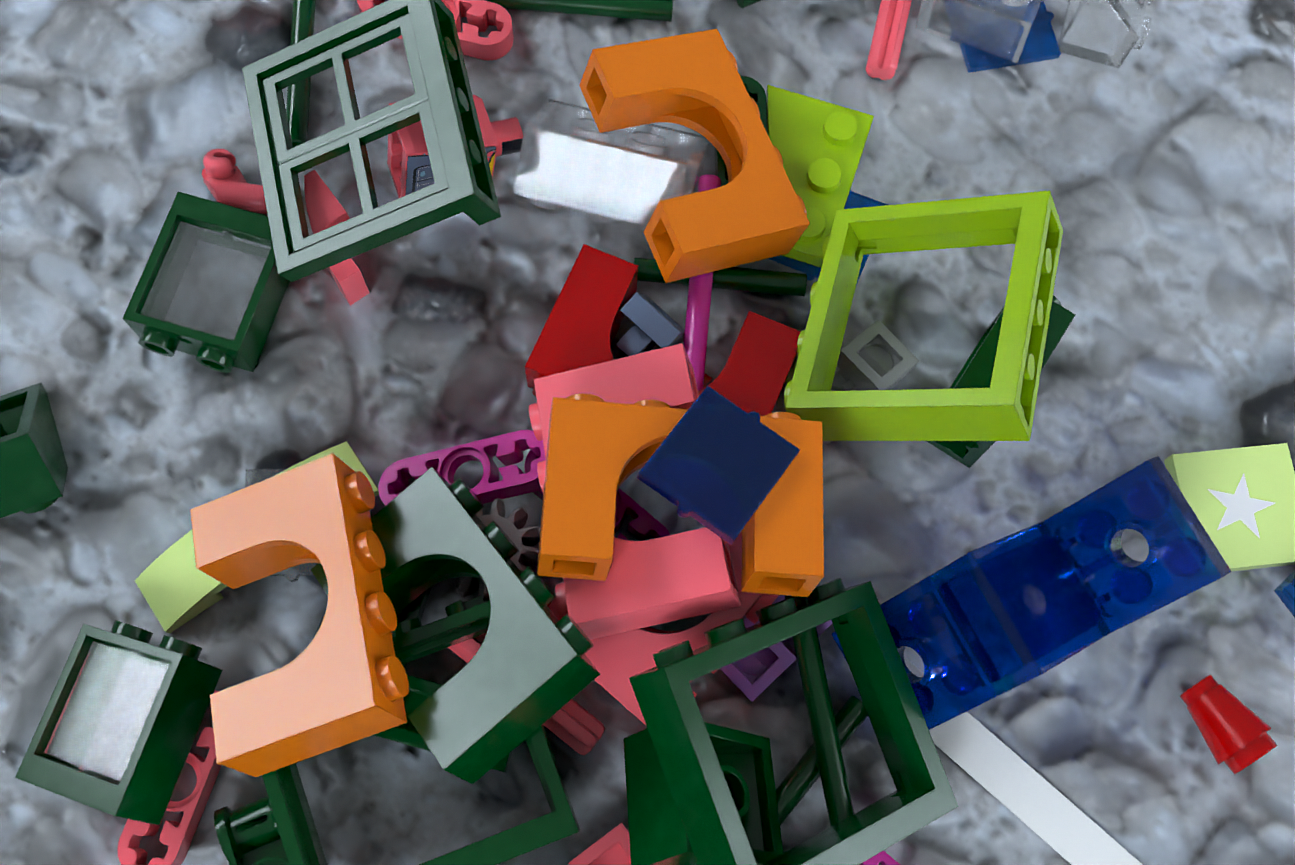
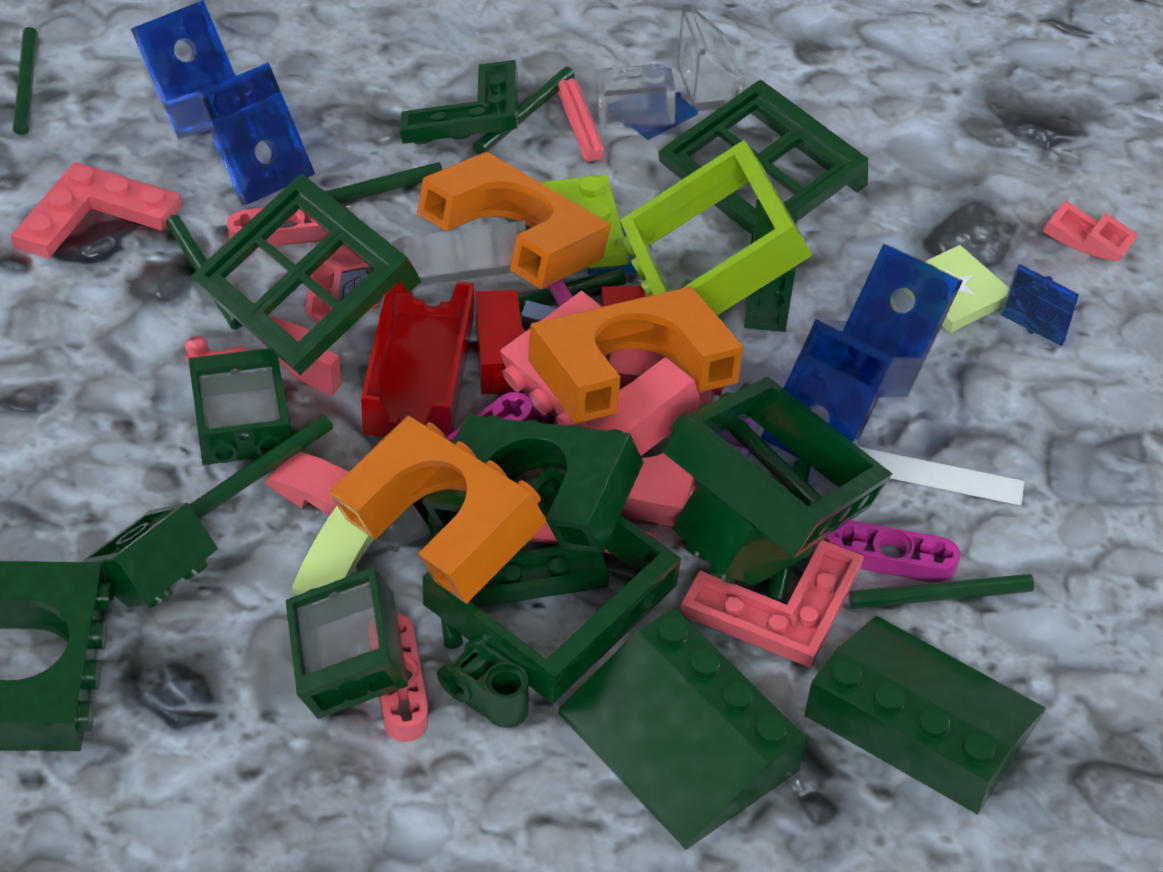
camera: 25 degrees left, 25 degrees down
clear blue piece [637,385,800,545] -> none
red cone [1180,674,1278,775] -> none
none -> dark green bar [189,414,333,519]
none -> coral slope [266,452,348,516]
none -> red brick [361,281,474,437]
none -> dark green window [658,79,868,234]

